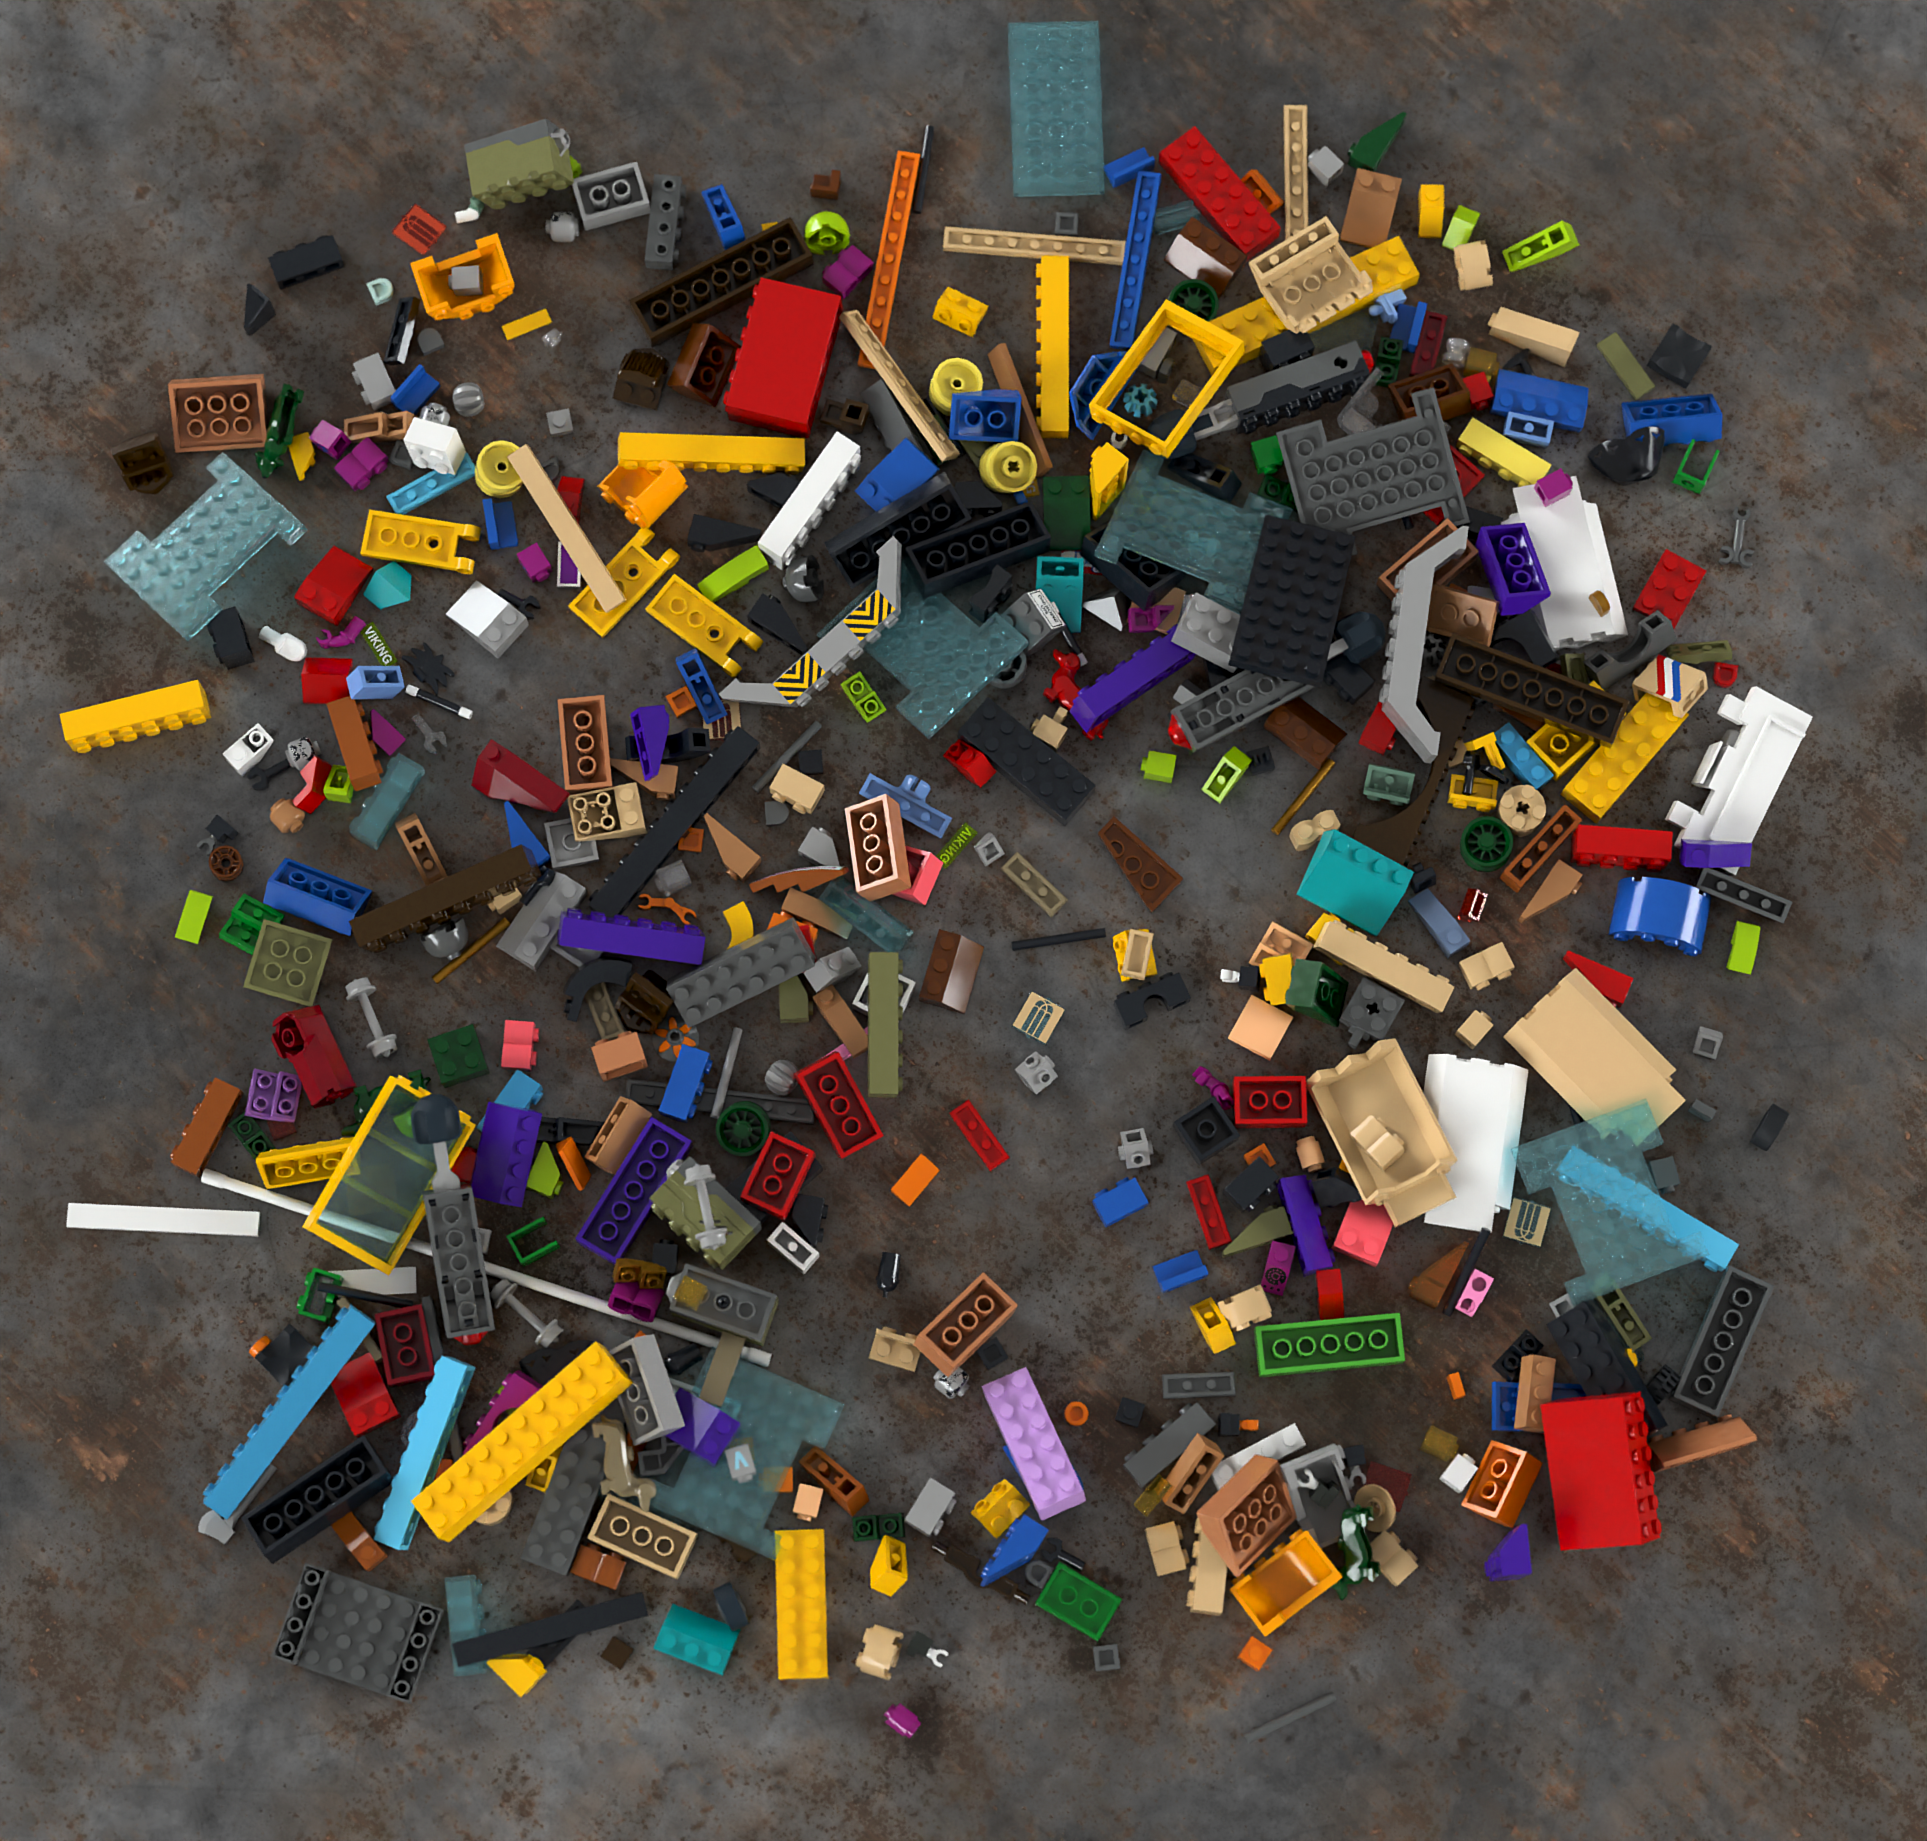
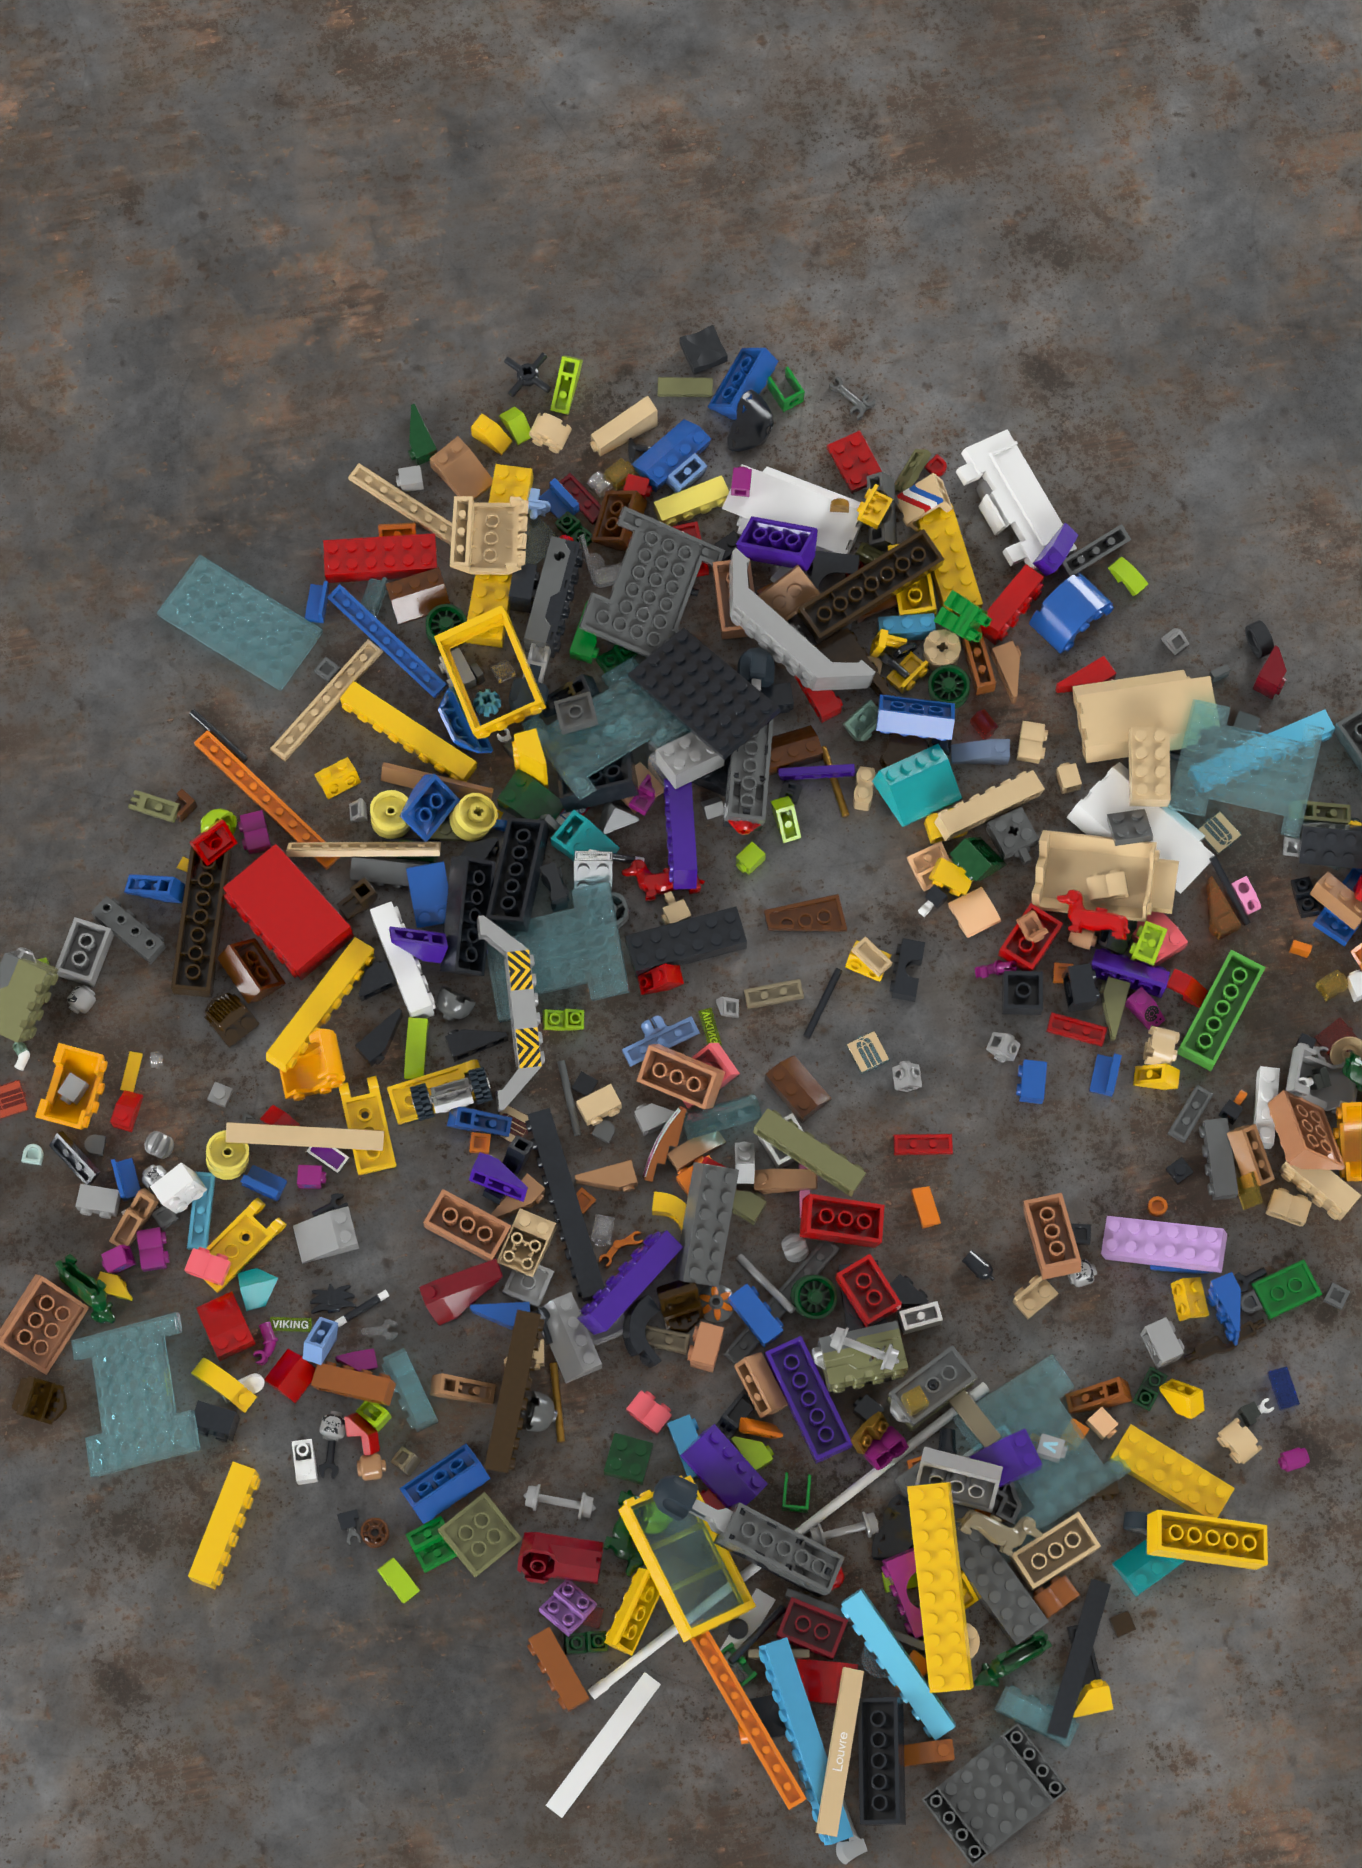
camera: 55 degrees left, 5 degrees down
none -> red slope [110,1090,144,1132]
none -> olive hinge [128,790,181,823]
none -> coral brick [184,1247,231,1286]
none -> red slope [189,819,237,866]
none -> yellow arch [191,1358,257,1413]
none -> light grey slope [349,798,368,822]
none -> dark purple slope [389,926,448,963]
none -> dark tan slope [390,1446,421,1476]
none -> plate [410,1067,493,1121]
none -> black bar [504,352,552,397]
none -> dark grey tile [538,814,561,833]
none -> dark grey plate [554,691,599,735]
none -> orange plate [690,1619,807,1810]
none -> black piece [728,1619,748,1639]
none -> dark purple tile [779,764,856,781]
none -> tan tile [816,1667,864,1837]
none -> yellow bracket [857,484,893,529]
none -> slope [876,694,955,741]
none -> green hips [934,590,992,643]
none -> dark green animal [974,1629,1052,1687]
none -> nougat bracket [1016,910,1048,942]
none -> red animal [1057,889,1130,940]
none -> dark grey plate [1107,809,1153,846]
none -> tan brick [1128,727,1171,807]
none -> lime bracket [1129,921,1168,966]
none -> yellow brick [1147,1510,1268,1570]
none -> dark red slope [1253,645,1287,699]
none -> clear blue tile [1267,1366,1300,1411]

